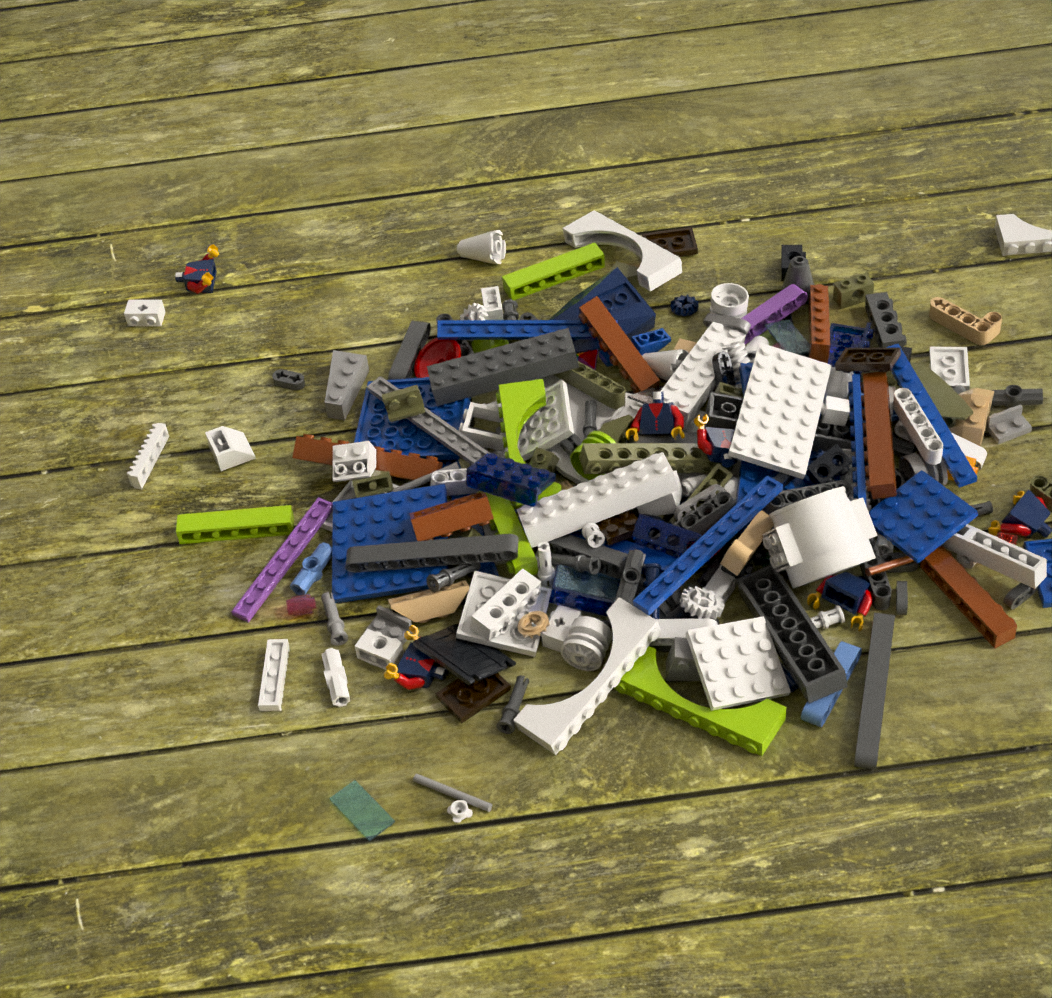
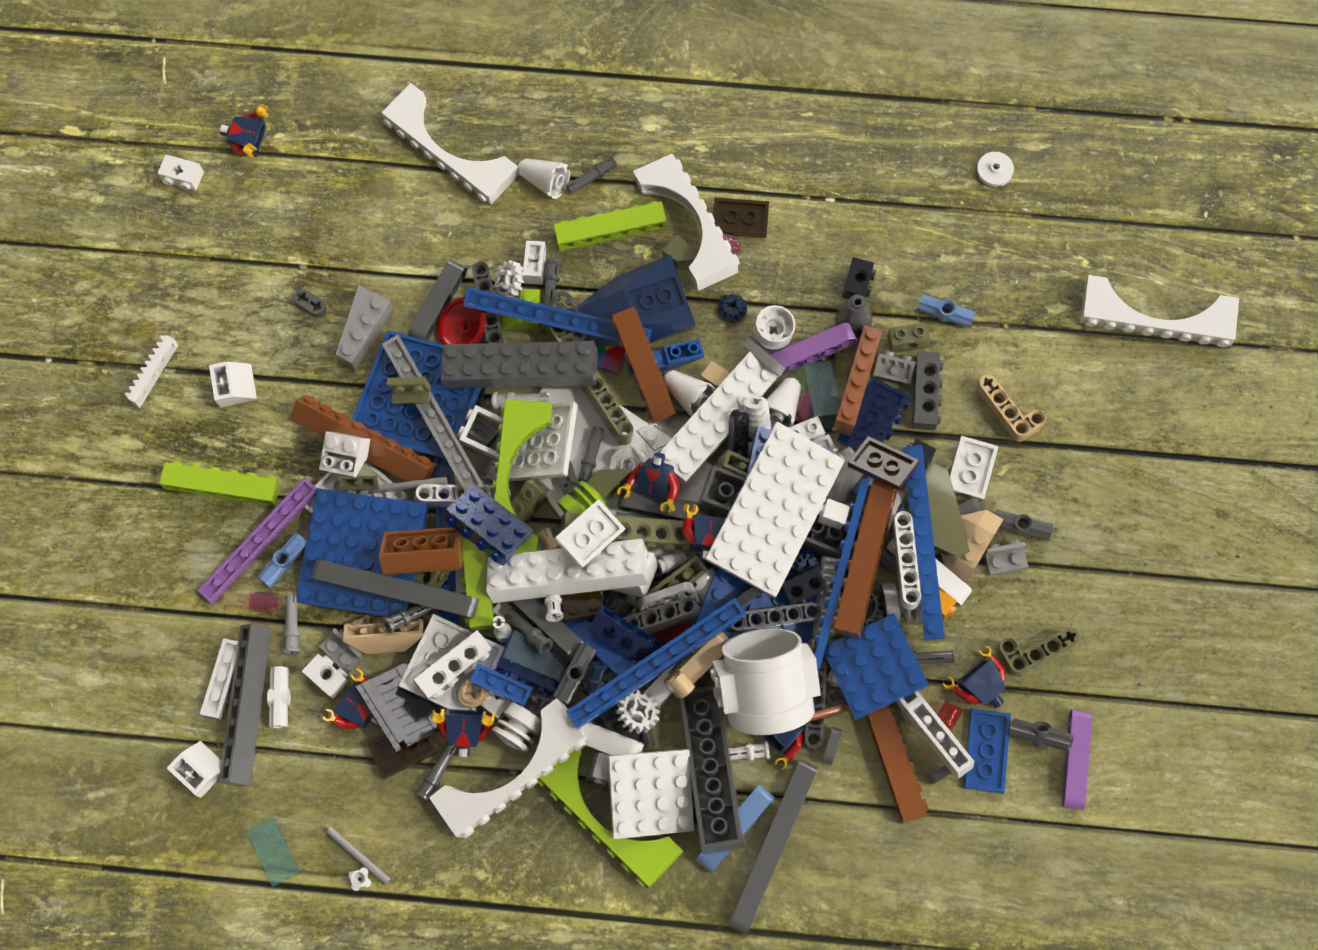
camera: 10 degrees right, 25 degrees up
none -> white slope [167,741,222,798]
none -> dark grey brick [219,623,271,786]
none -> white arch [382,83,519,205]
none -> dark blue torso [432,709,495,757]
none -> blue plate [469,663,532,707]
none -> white plate [554,499,625,569]
none -> dark grey pin [566,156,618,195]
none -> light grey bracket [874,350,916,384]
none -> medium blue piece [917,294,976,328]
none -> white plate [977,152,1014,187]

